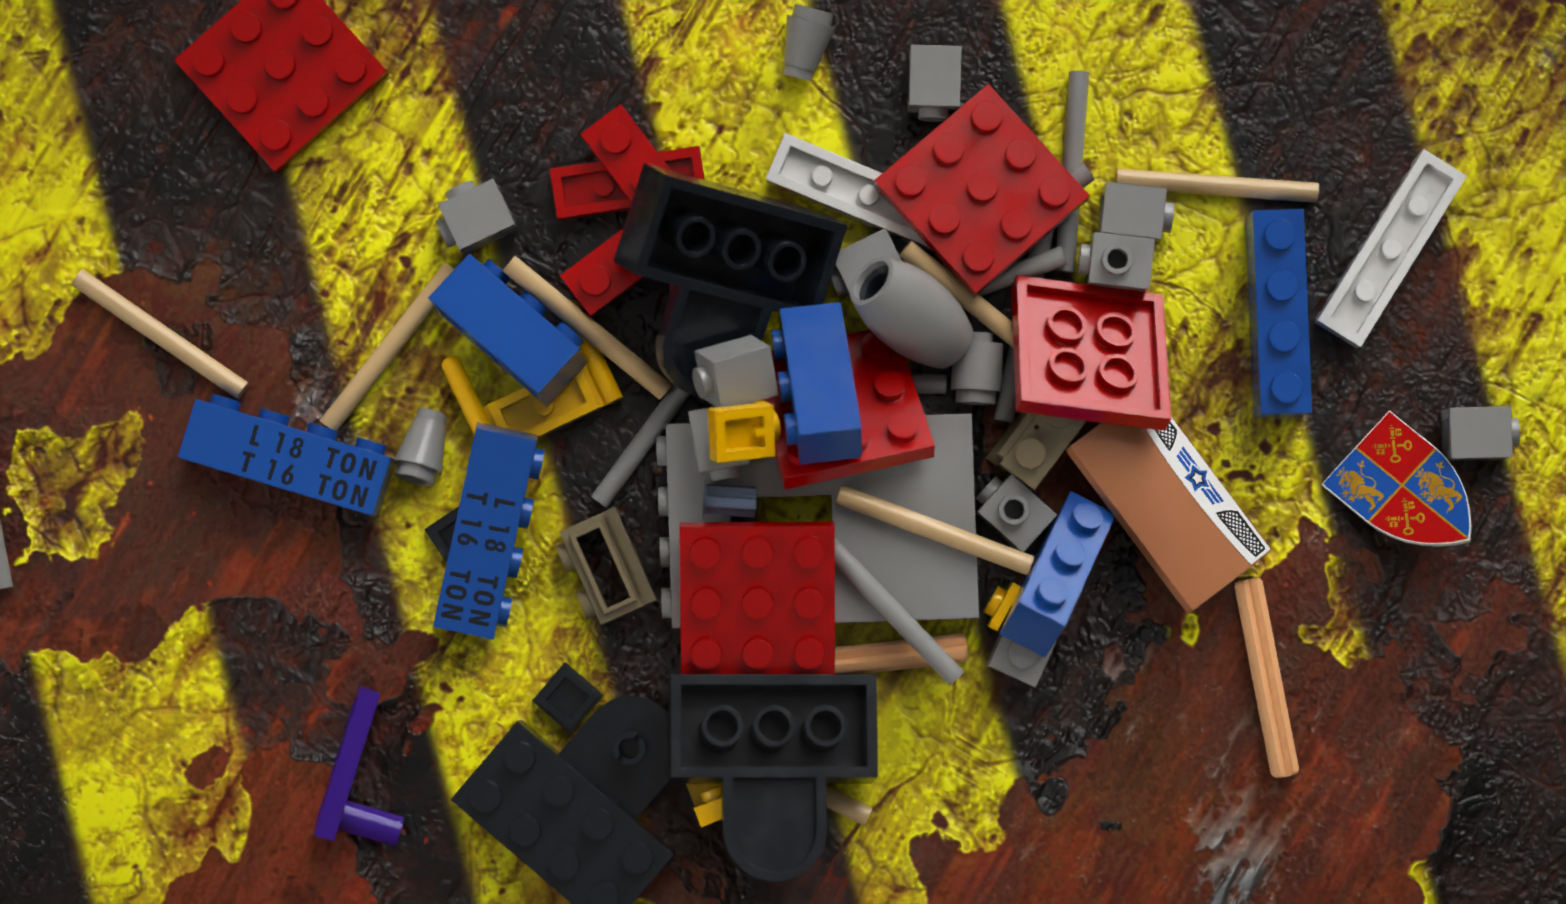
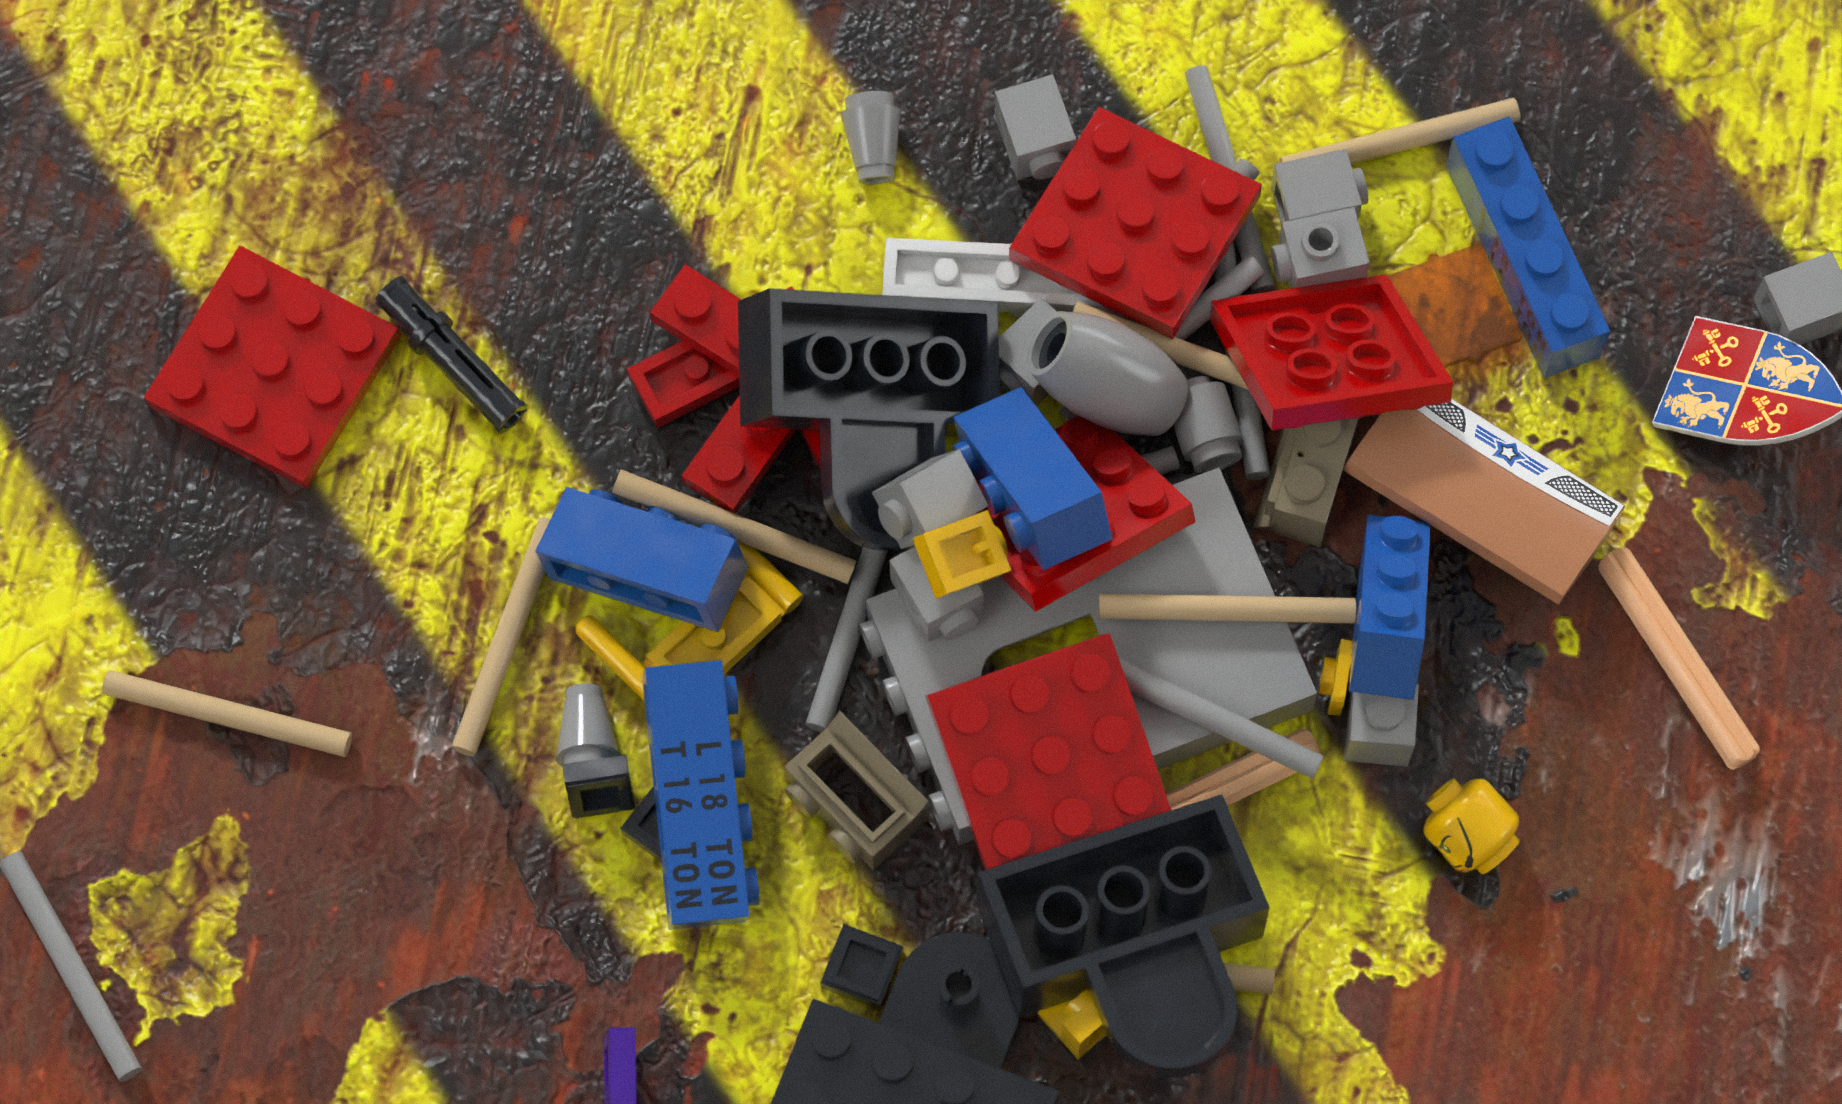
camera: 20 degrees left, 15 degrees down
blue brick [178,394,395,518] -> none
light grey brick [435,179,518,255] -> none
sand blue piece [702,479,757,518] -> none
light grey brick [975,474,1057,552] -> none
white gear [1315,149,1467,349] -> none
none -> black pin [375,276,528,434]
none -> black tile [563,755,635,819]
none -> clear orange piece [1387,243,1522,368]
none -> yellow head [1423,778,1520,875]

